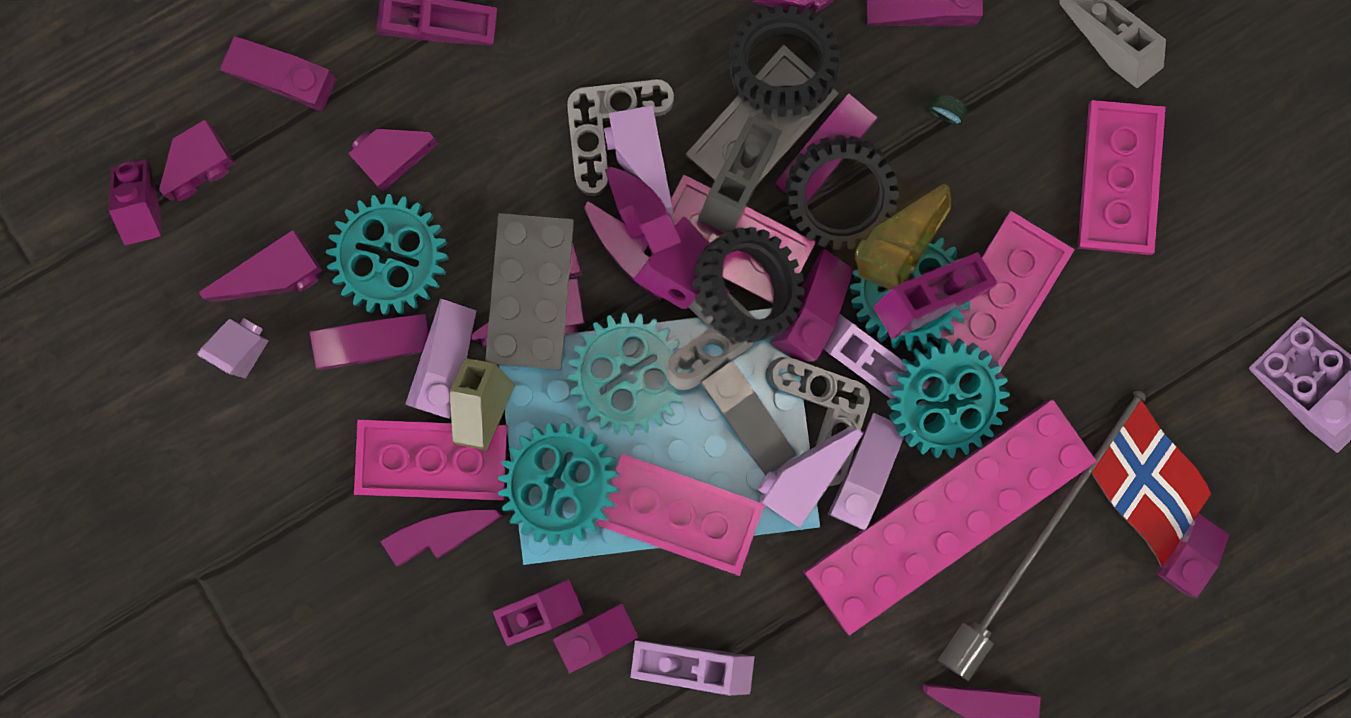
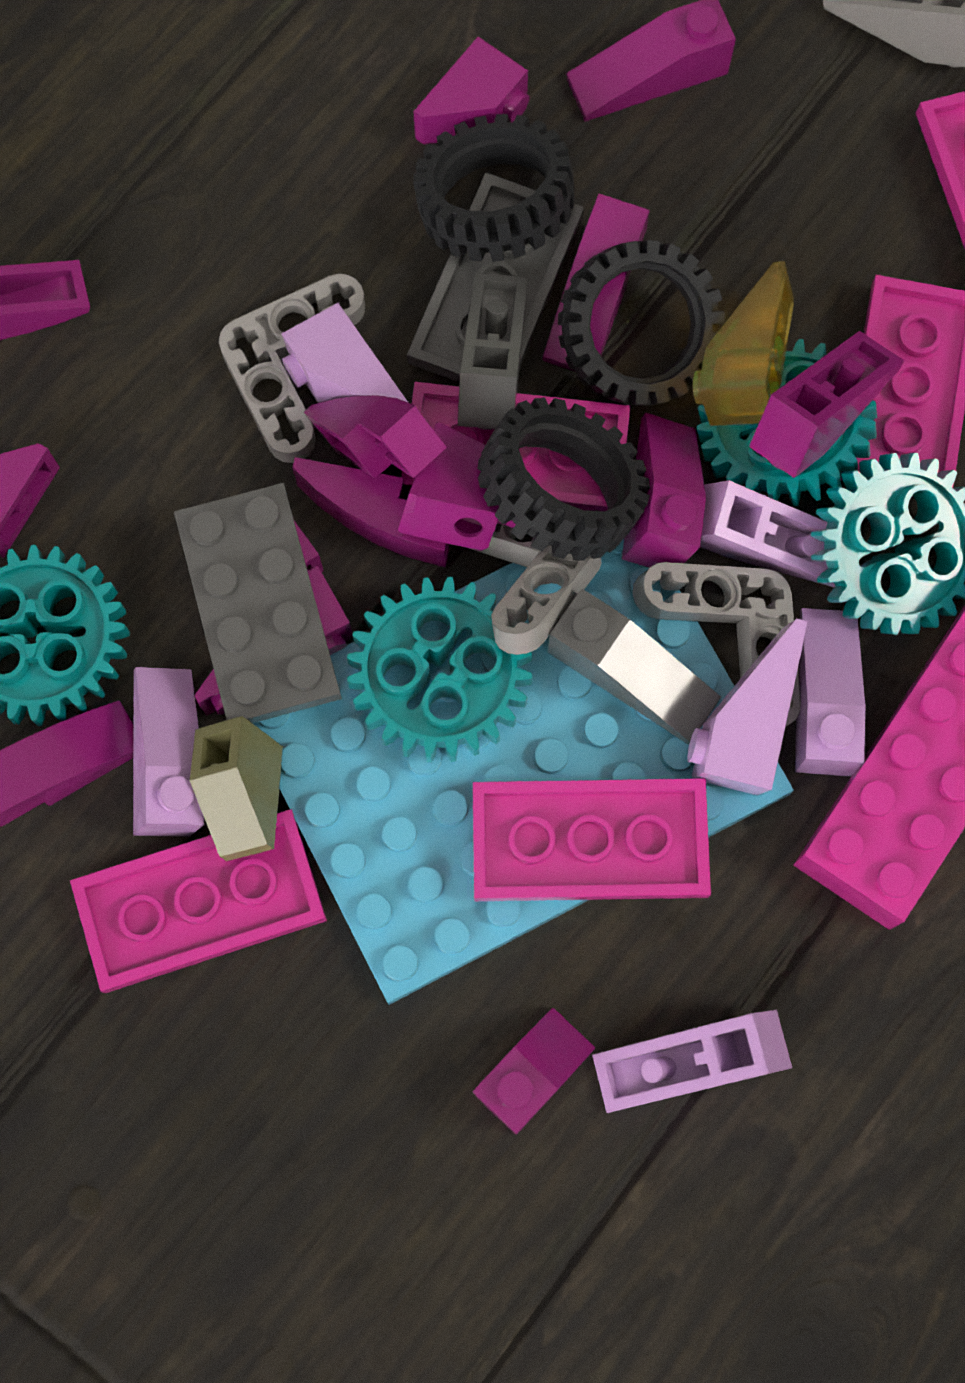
camera: 20 degrees left, 10 degrees down
magenta slope [380,510,503,566] -> none
magenta slope [493,580,583,646] -> none
teal gear [498,422,621,546] -> none
clear green tile [928,94,968,124] -> none

